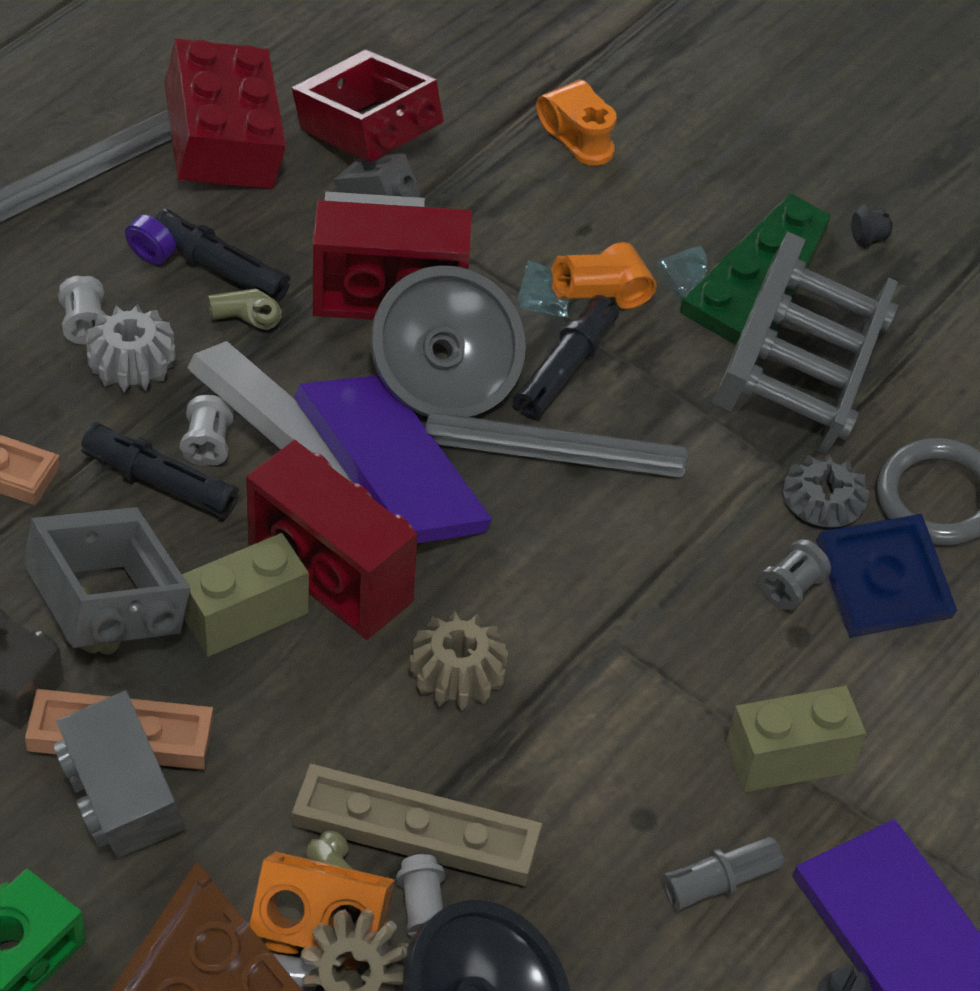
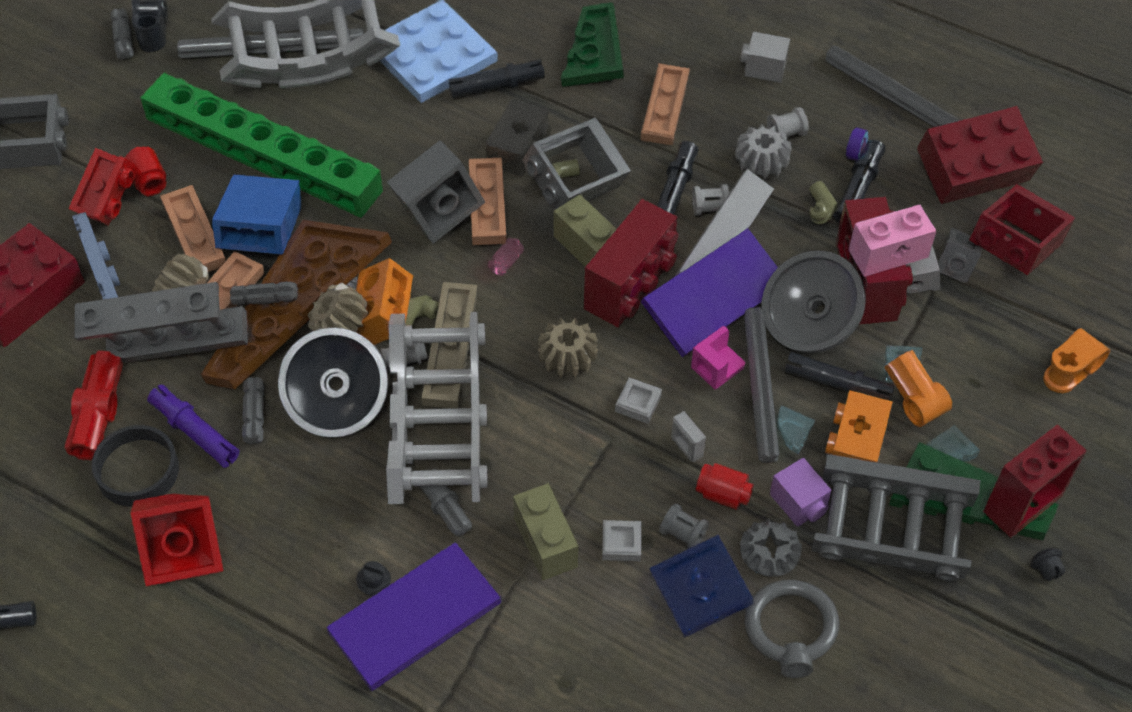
camera: 85 degrees right, 5 degrees up
none -> light grey fence [386,312,487,504]
none -> clear pink piece [488,238,524,276]
none -> light grey tile [602,520,641,561]
none -> light grey tile [615,377,662,424]
none -> light grey tile [671,411,706,462]
none -> dark pink panel [691,326,745,390]
none -> red brick [695,463,754,510]
none -> medium lavender brick [770,458,832,527]
none -> clear light blue tile [777,405,815,454]
none -> orange brick [825,390,892,462]
none -> bright pink brick [849,205,936,277]
none -> dark red window [983,424,1087,538]

